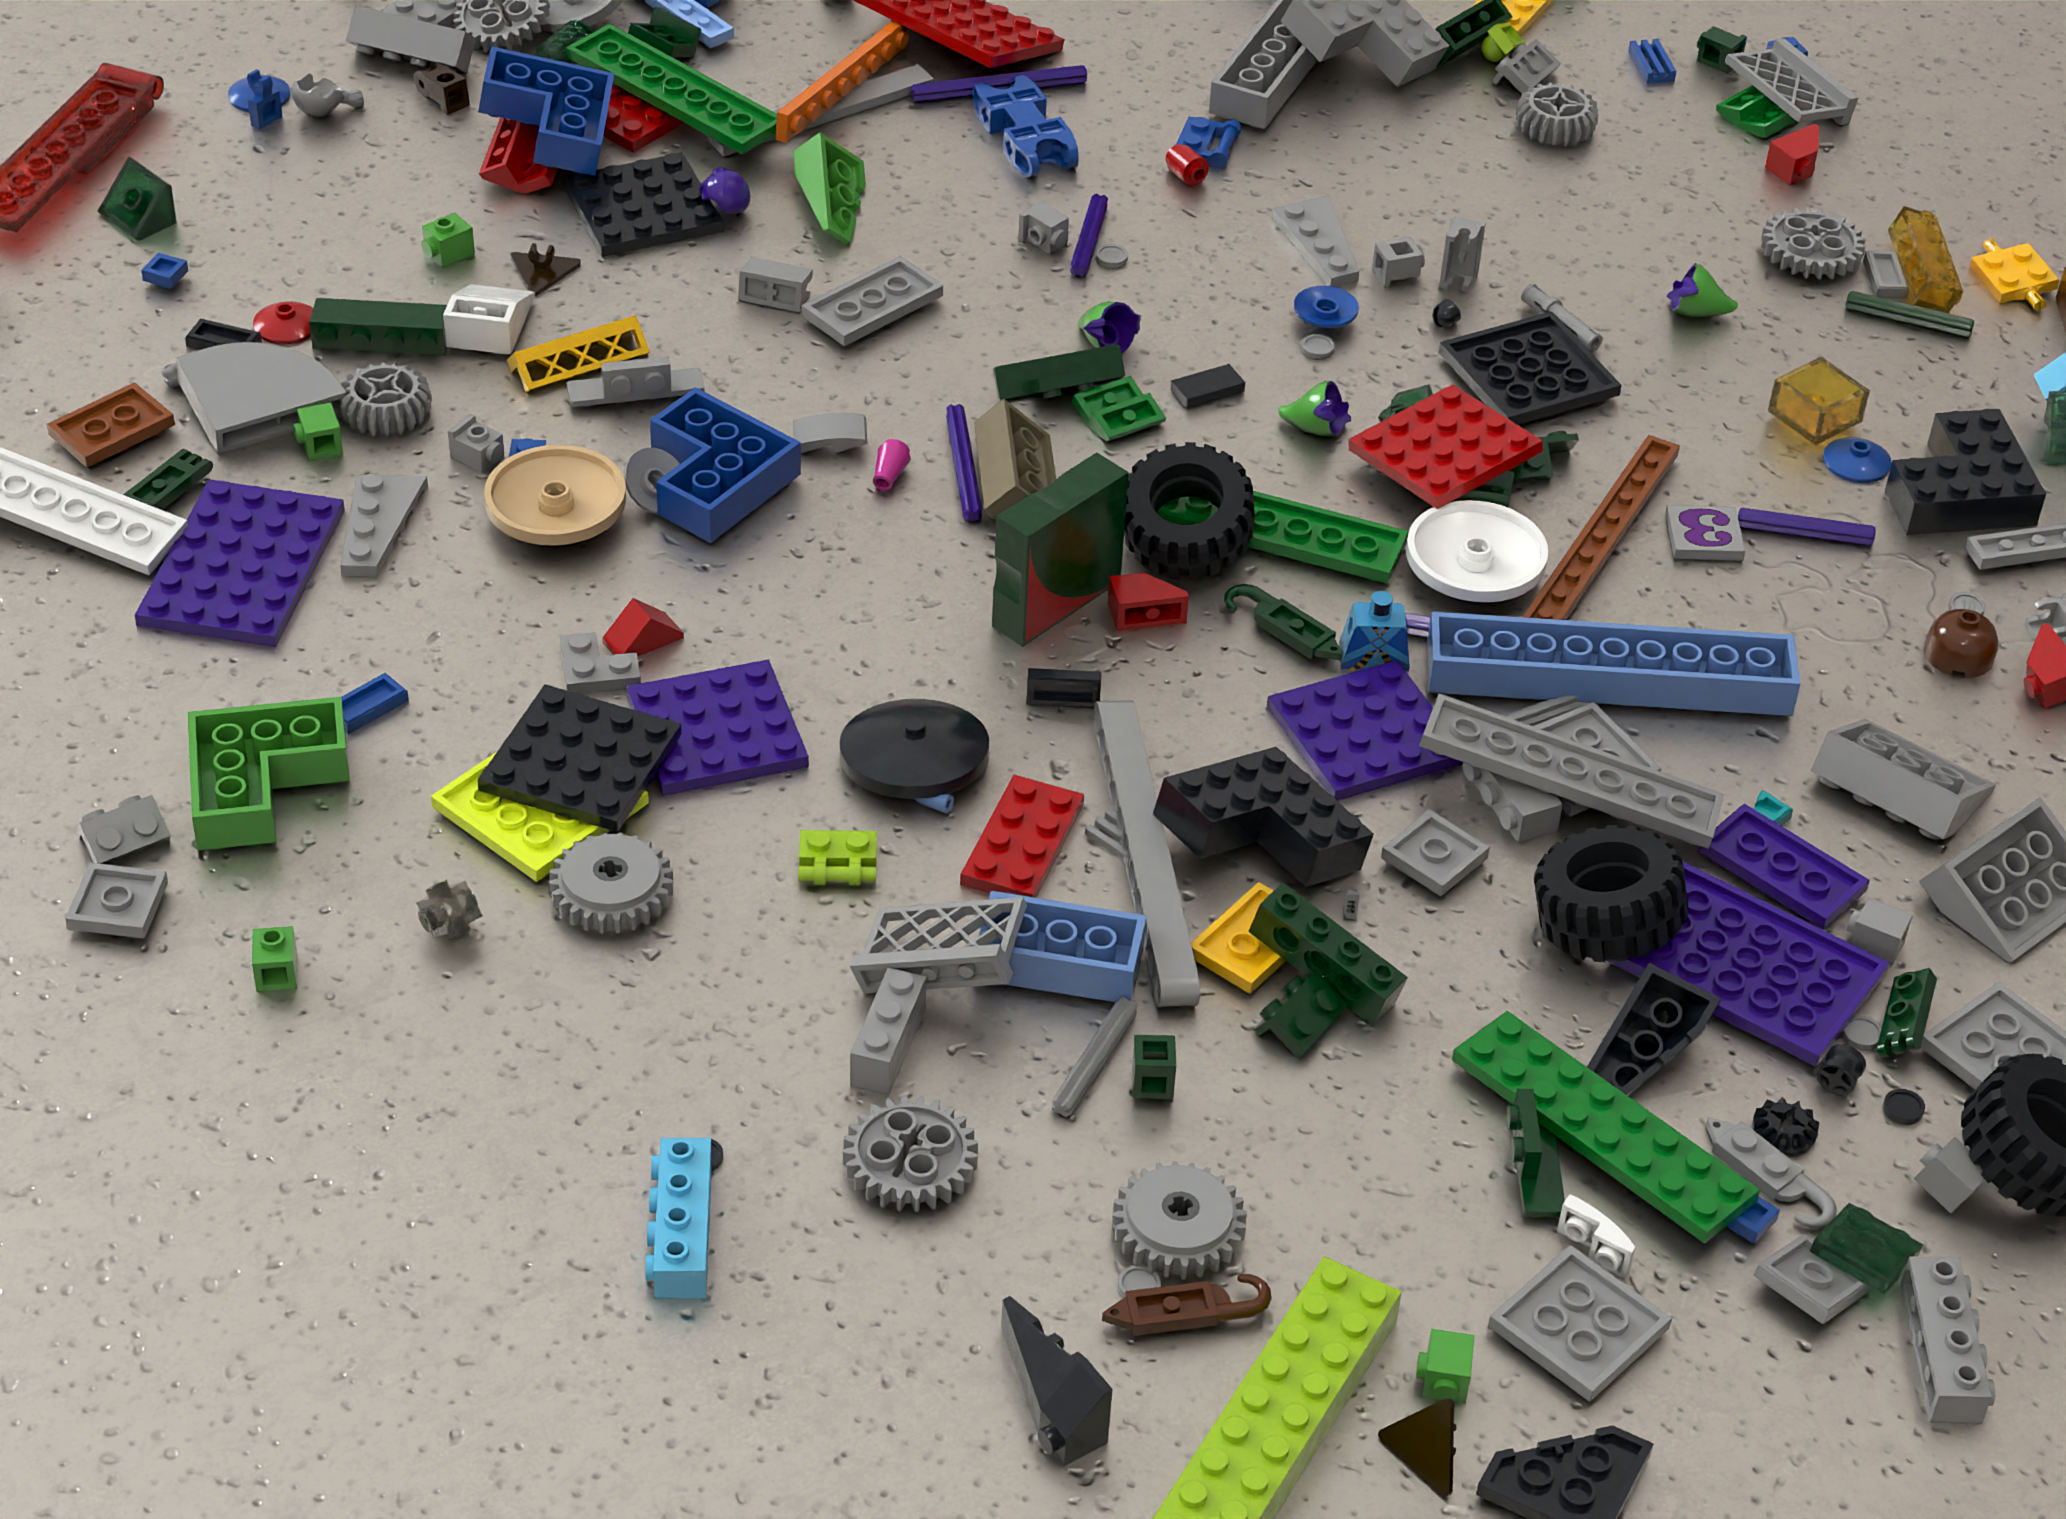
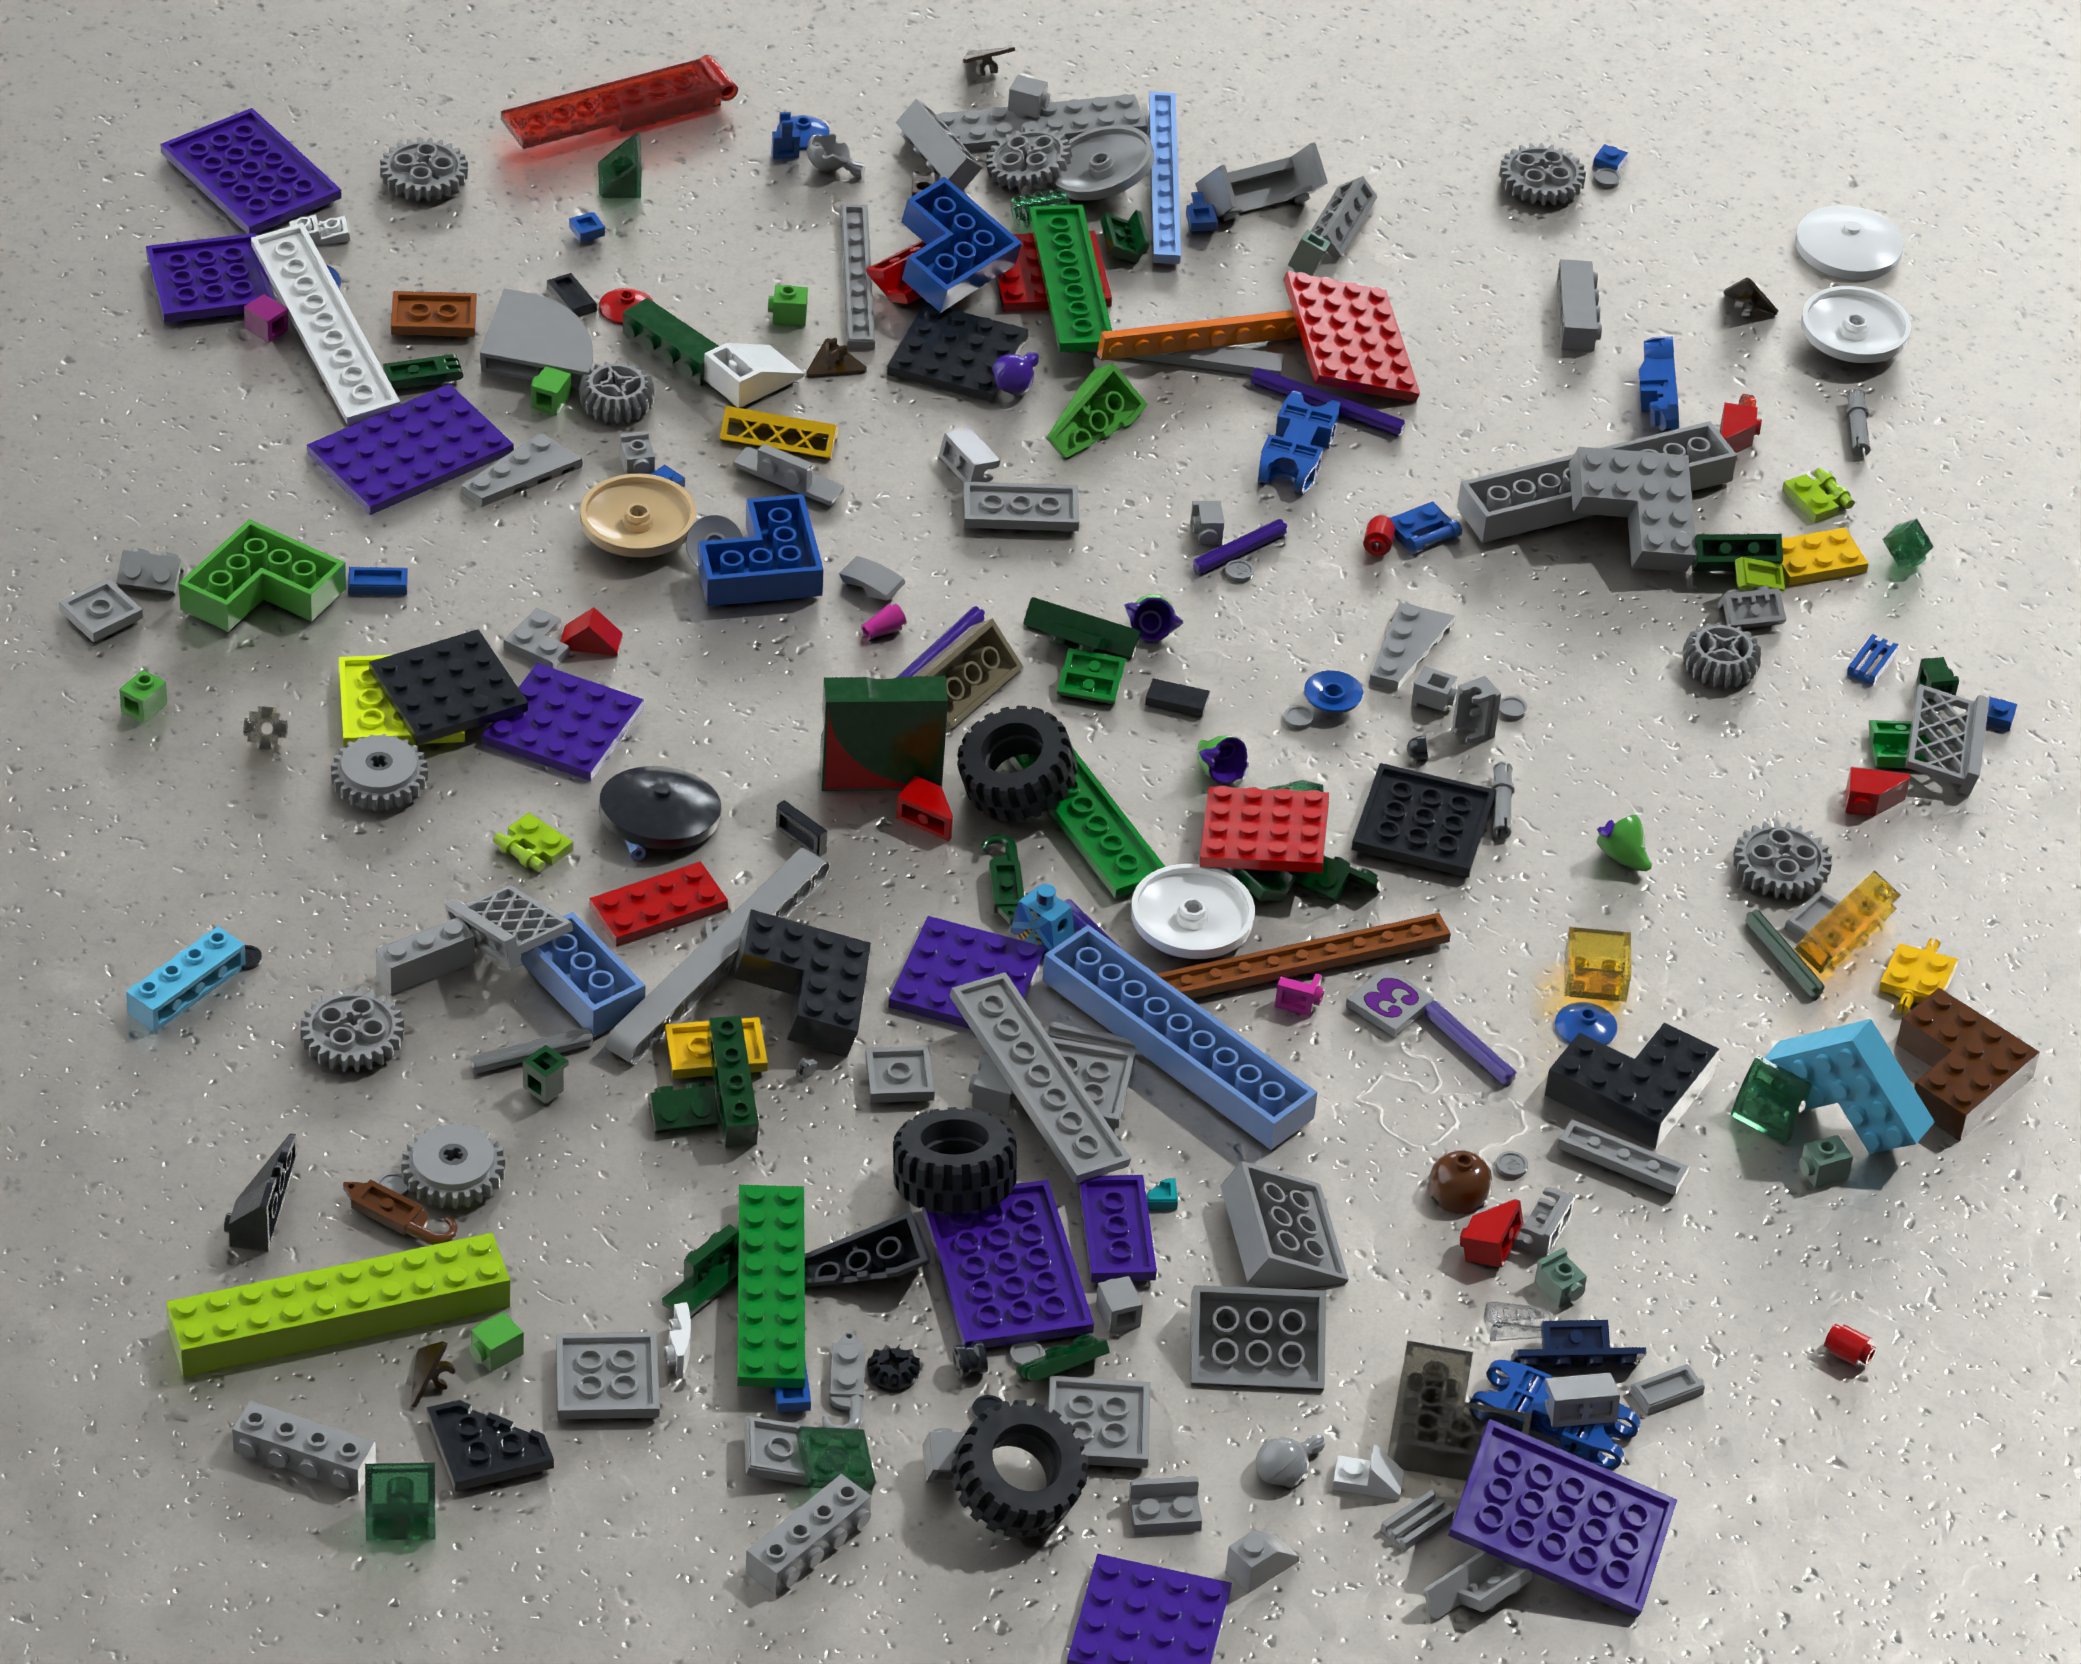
camera: 40 degrees right, 0 degrees up
none -> light grey tile [840,205,875,349]
none -> dark pink bracket [1275,974,1325,1016]

